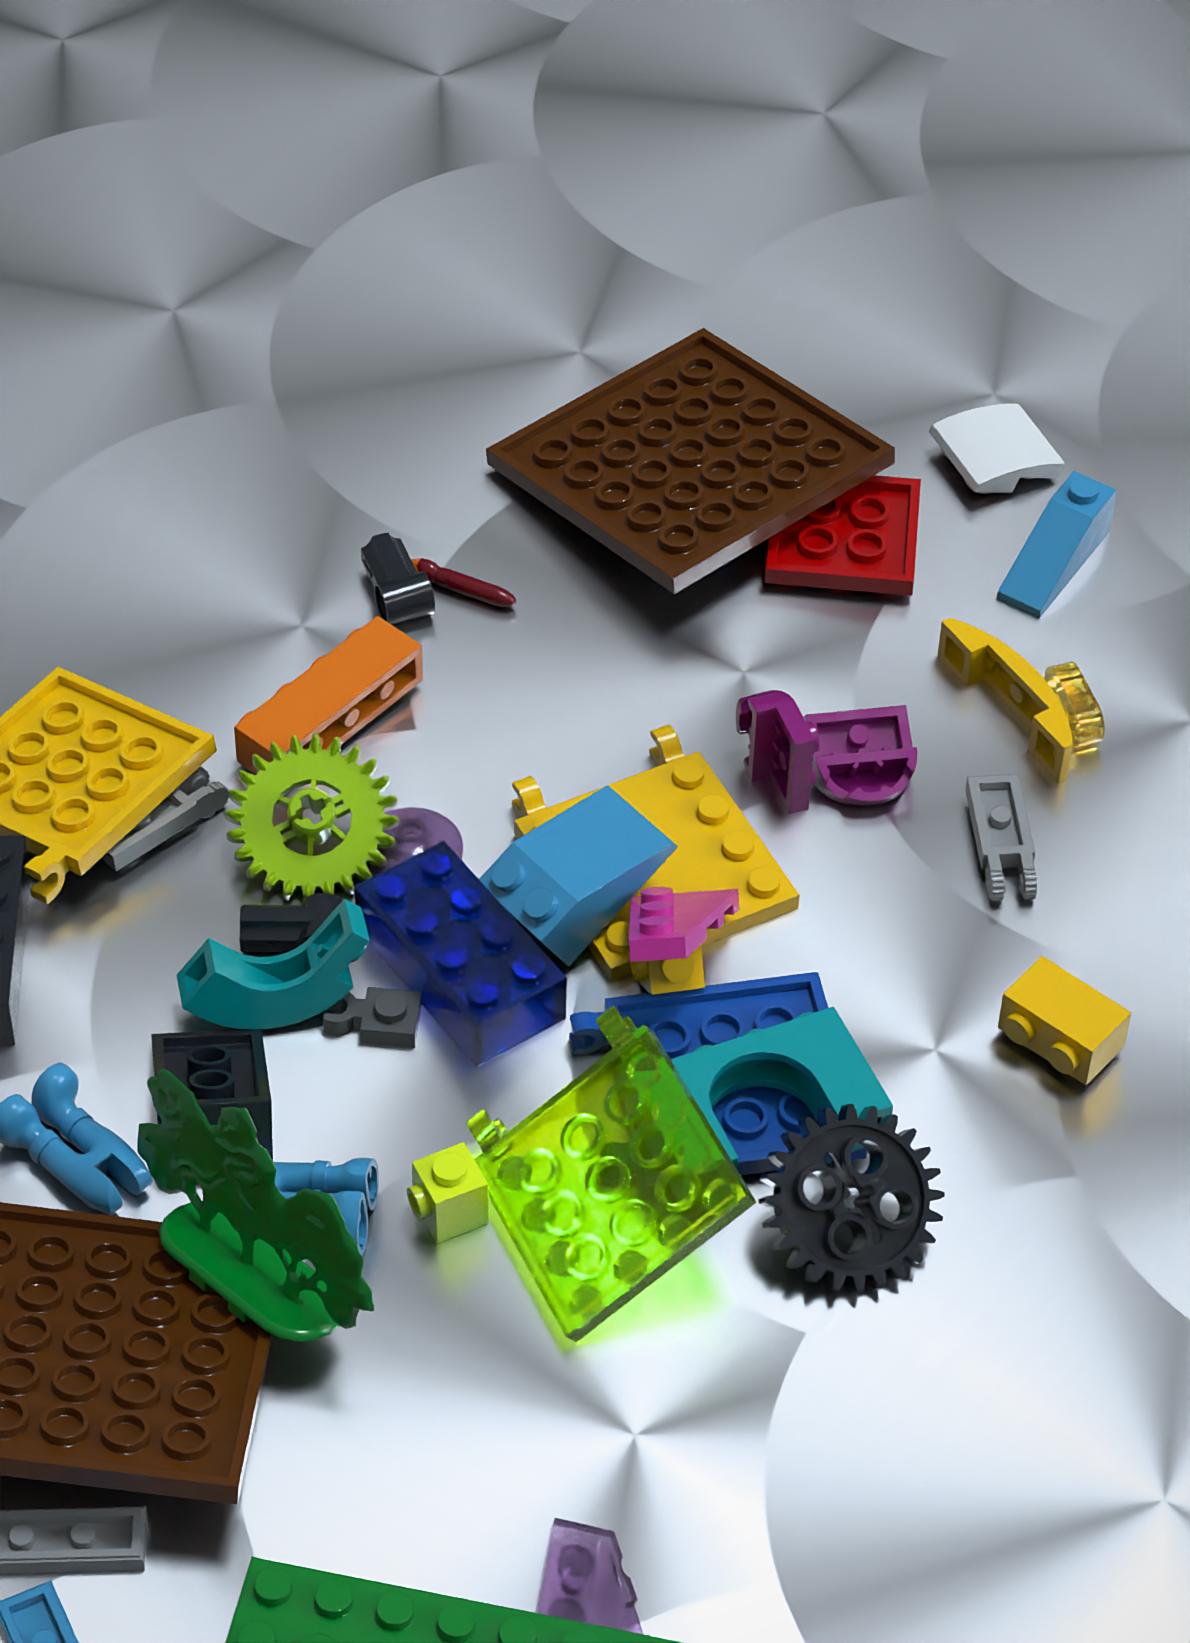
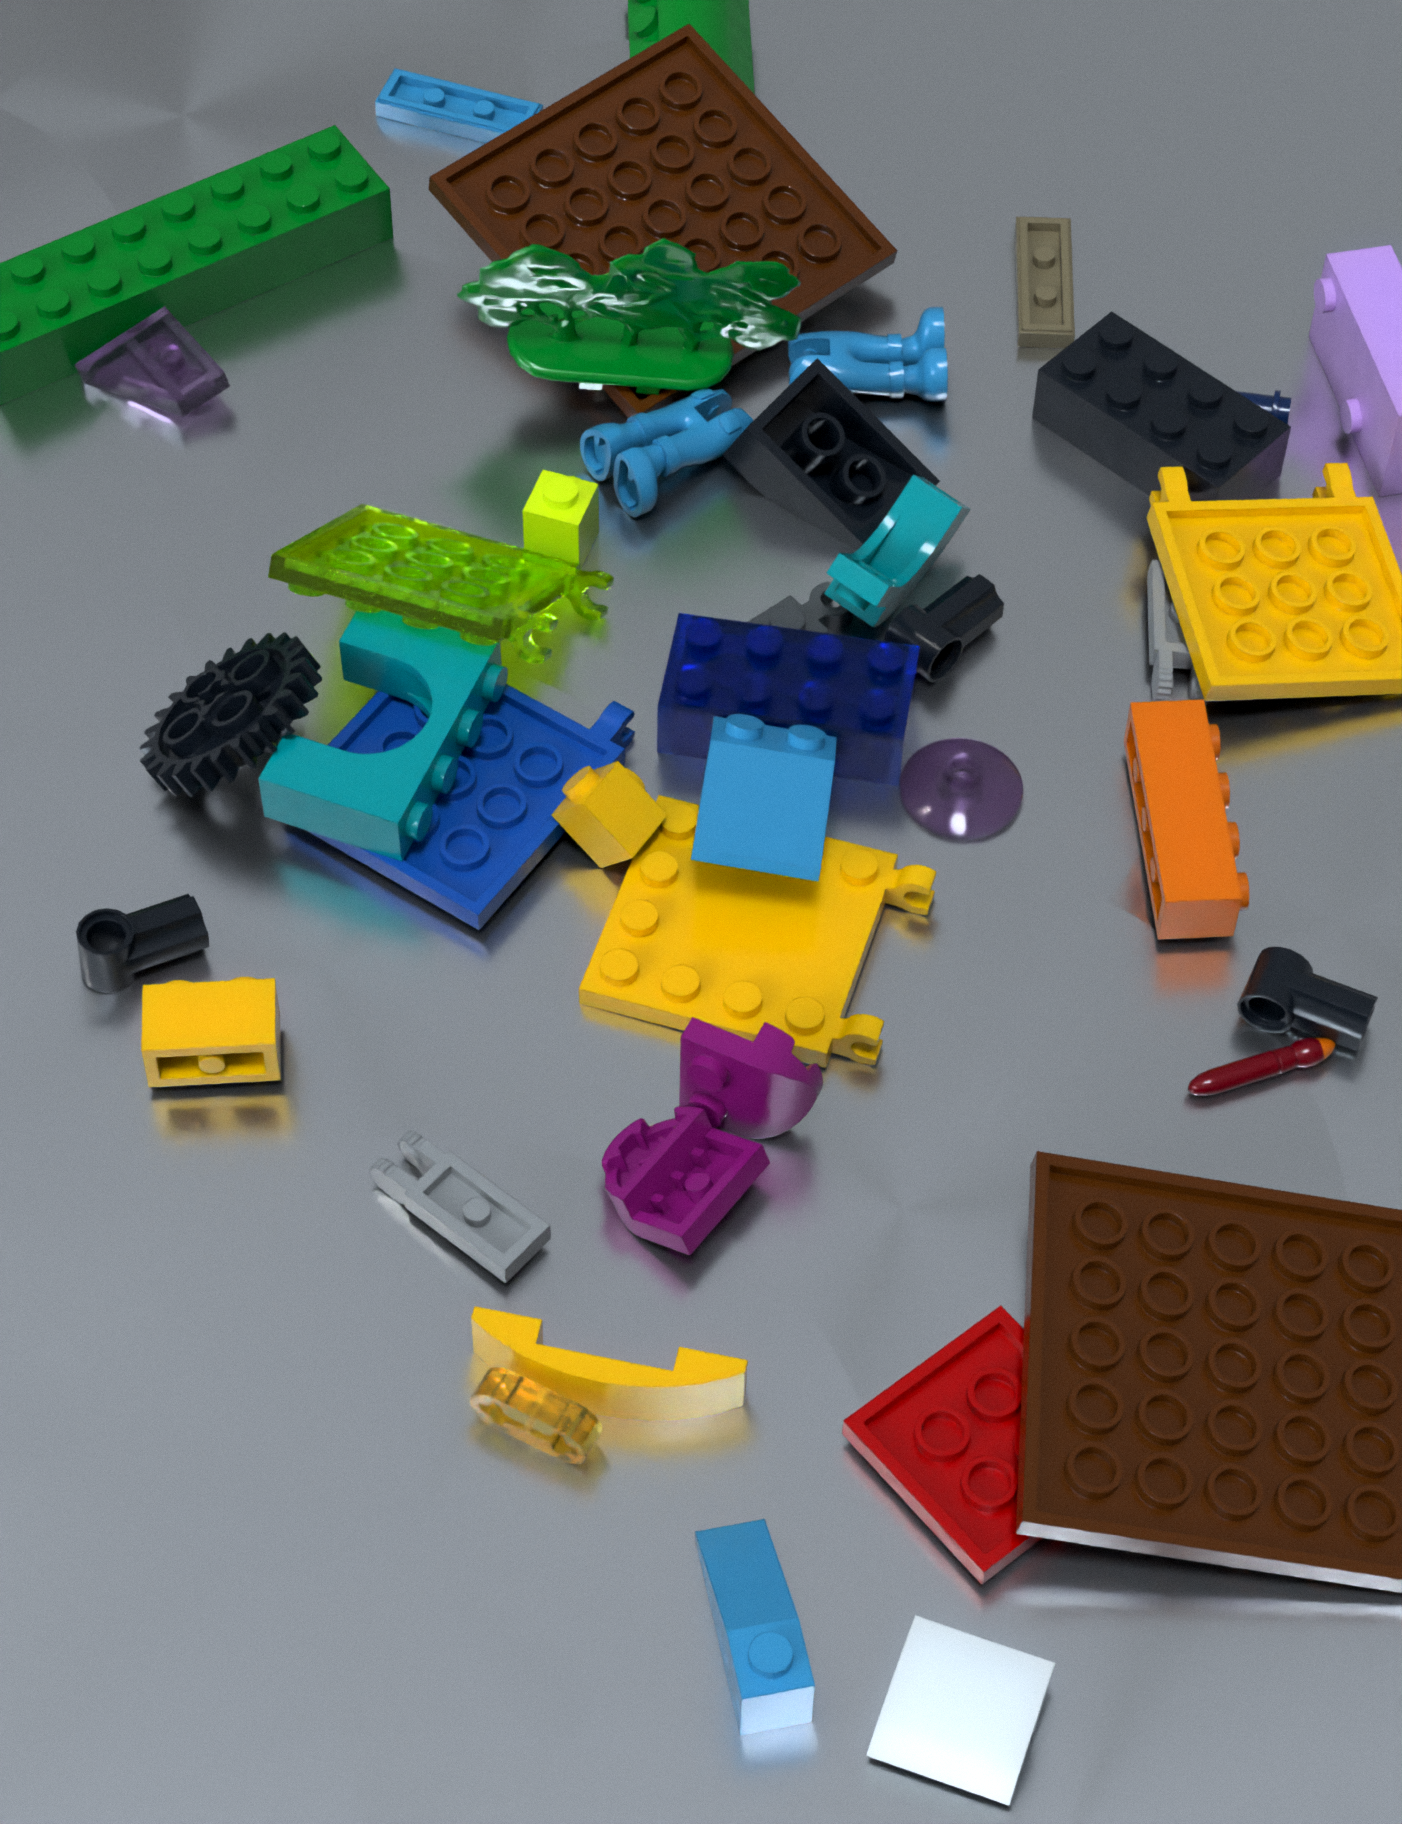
camera: 135 degrees right, 5 degrees up
lime gear [224,733,399,901] -> none
dark pink wing [629,887,740,962] -> none
none -> black piece [76,894,209,993]

